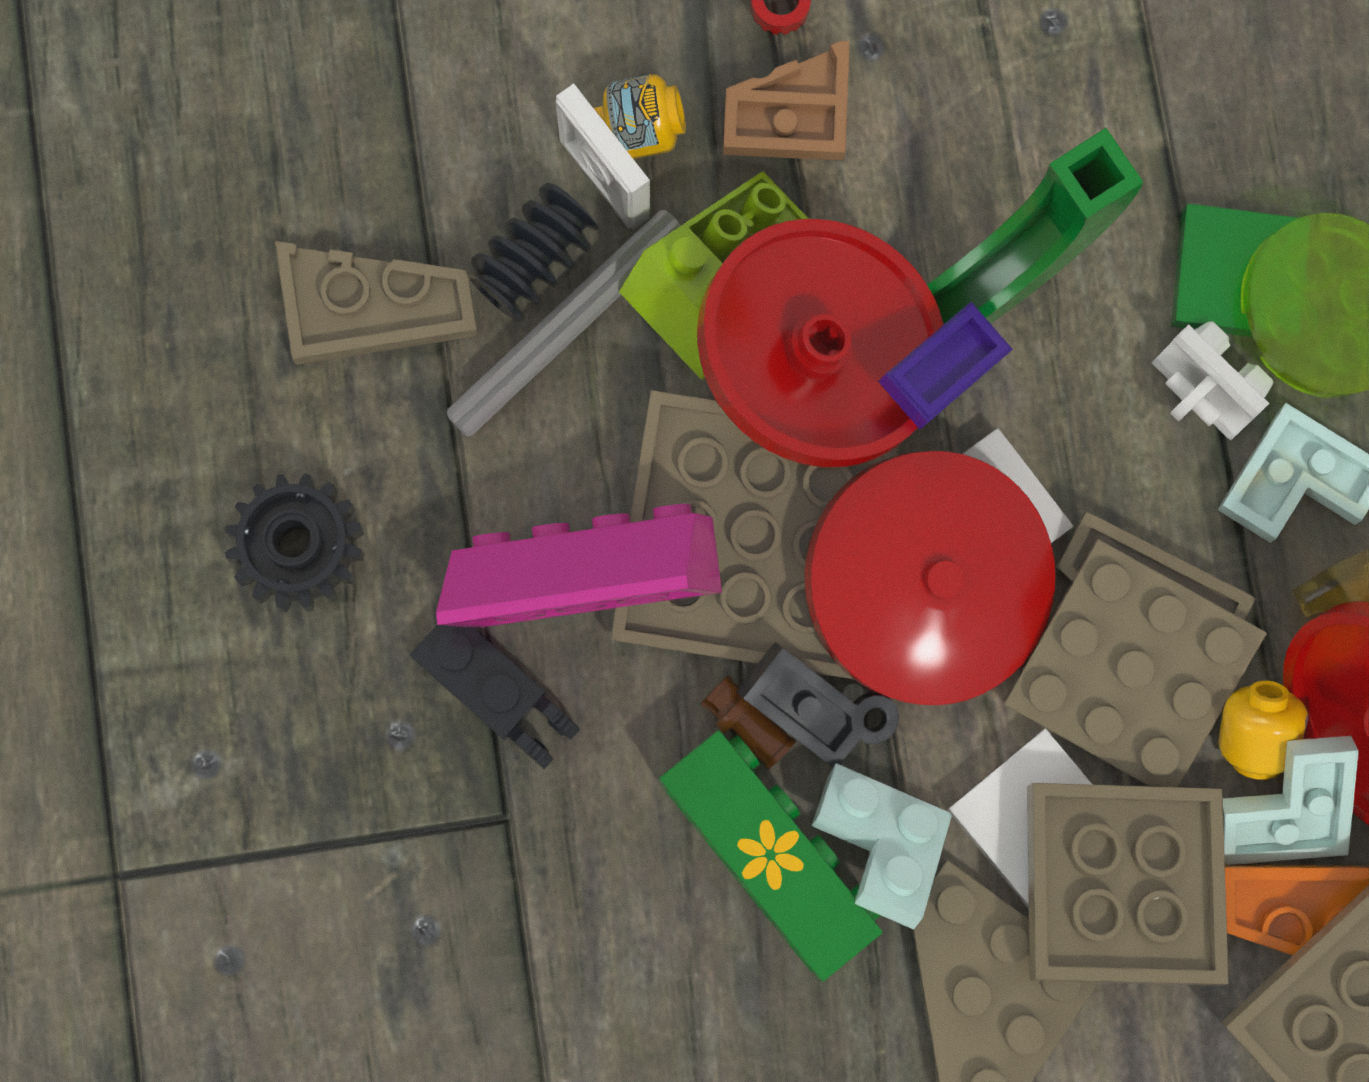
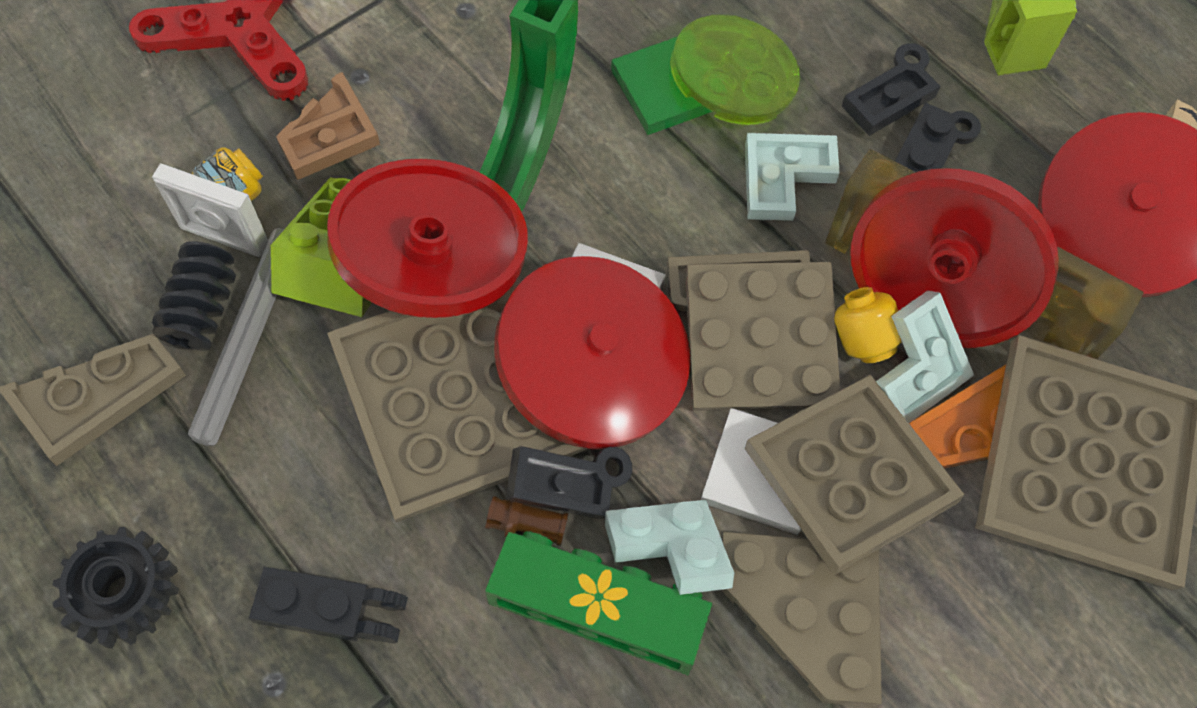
camera: 30 degrees left, 15 degrees down
dark pink slope [436,504,722,628] -> none
dark purple tile [878,302,1013,429] -> none
white hips [1152,321,1273,441] -> none

